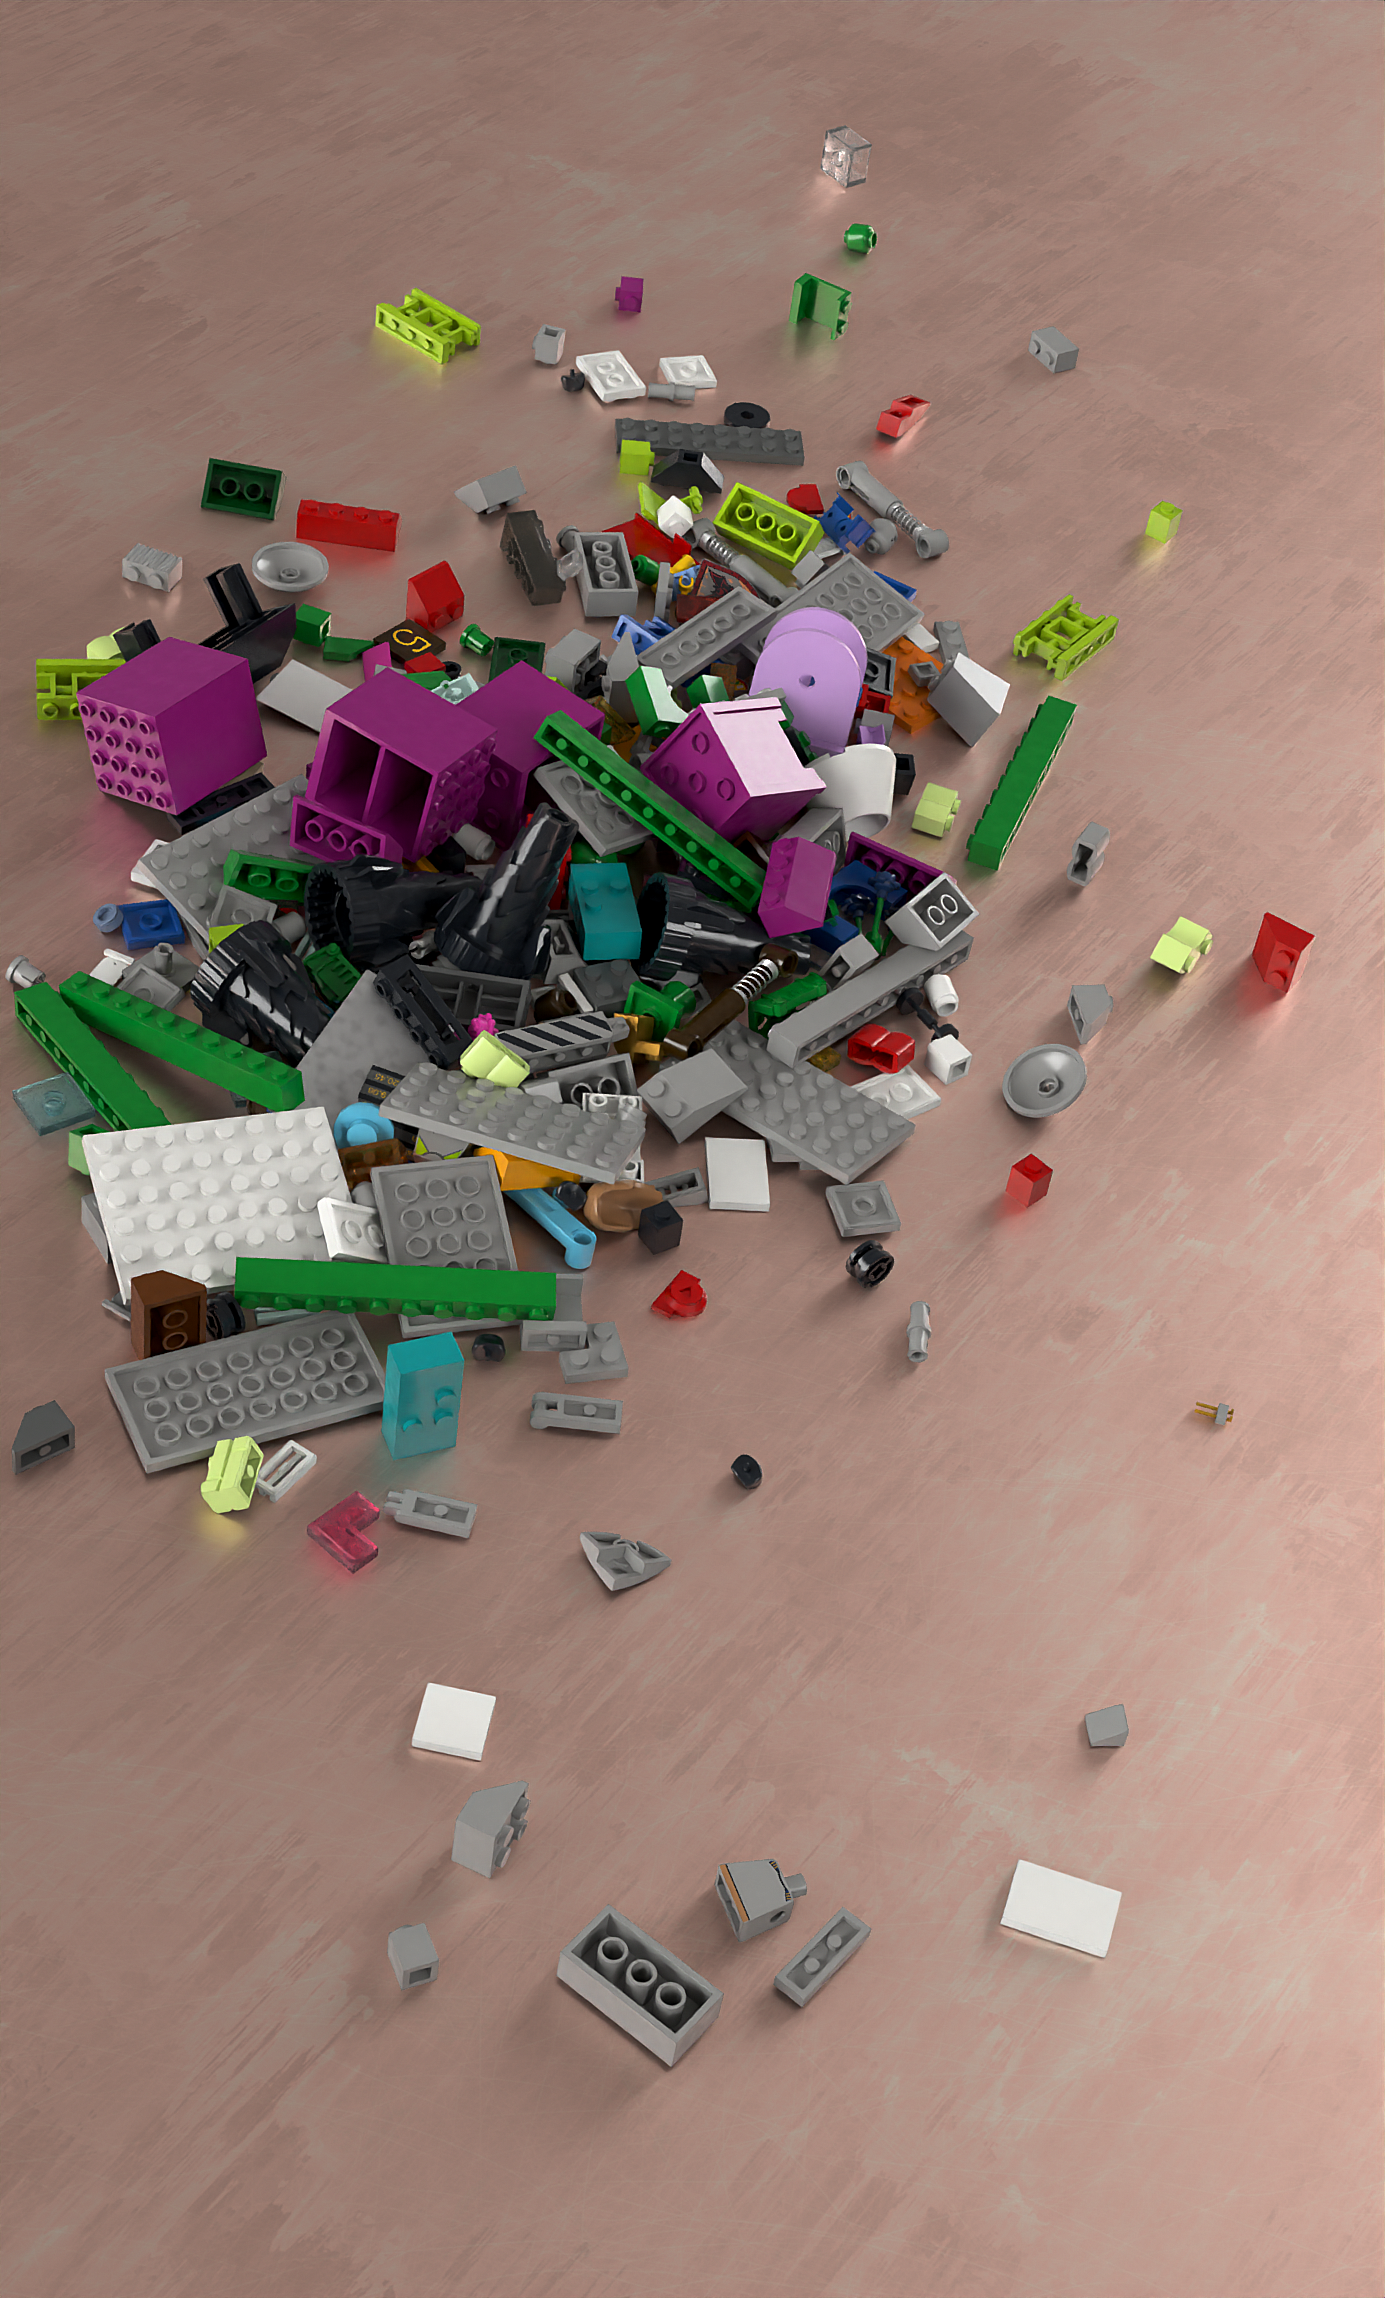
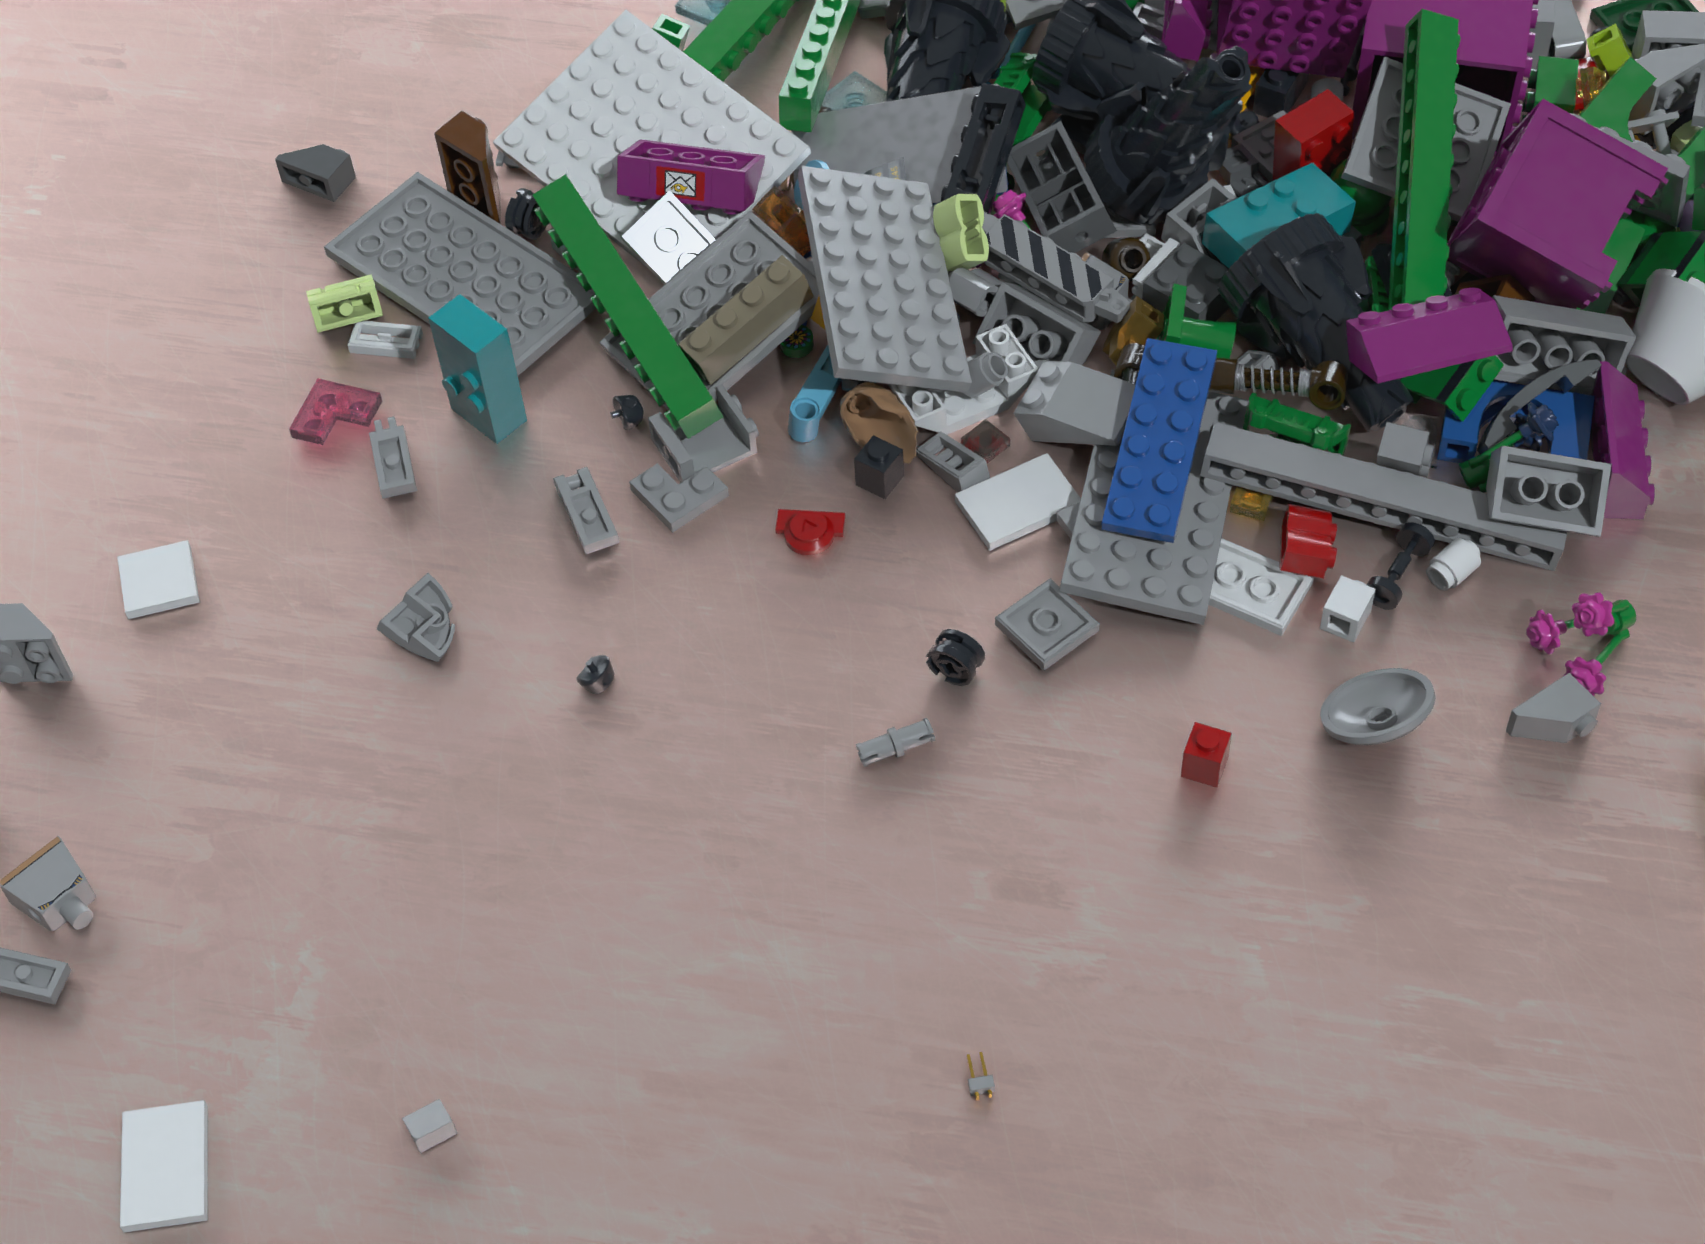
camera: 75 degrees right, 10 degrees up
none -> magenta slope [617,139,765,214]
none -> dark tan brick [678,255,814,385]
none -> clear smoke tile [961,419,1010,464]
none -> blue plate [1102,338,1217,543]
none -> dark grey slope [1477,359,1602,454]
none -> dark pink plant [1526,592,1636,696]

